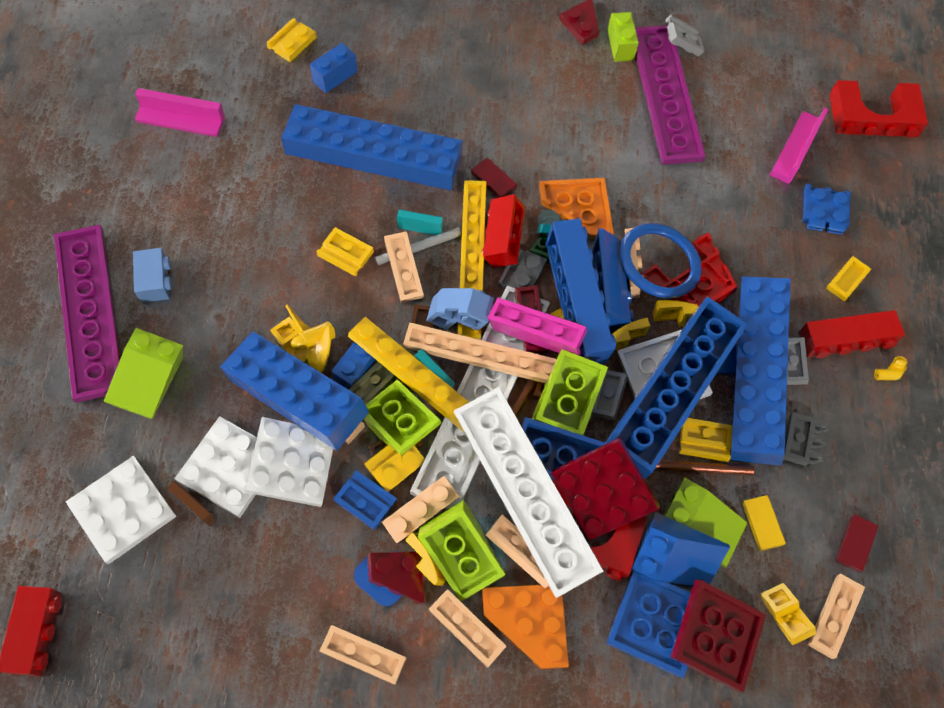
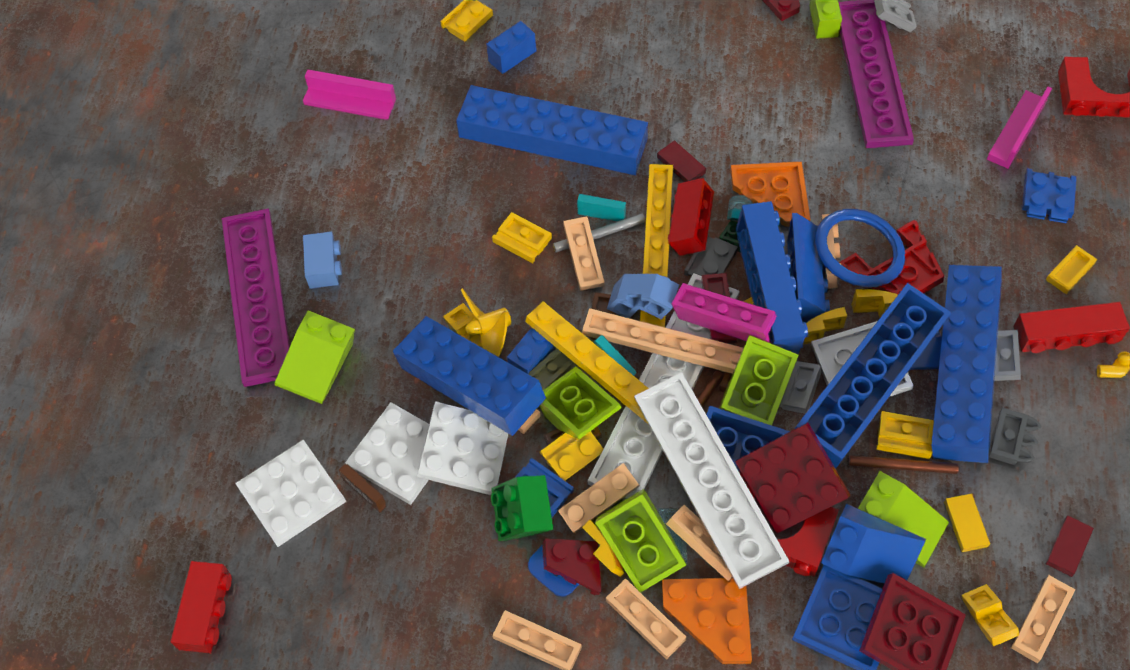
camera: 10 degrees right, 5 degrees down
none -> green slope [491,475,553,541]

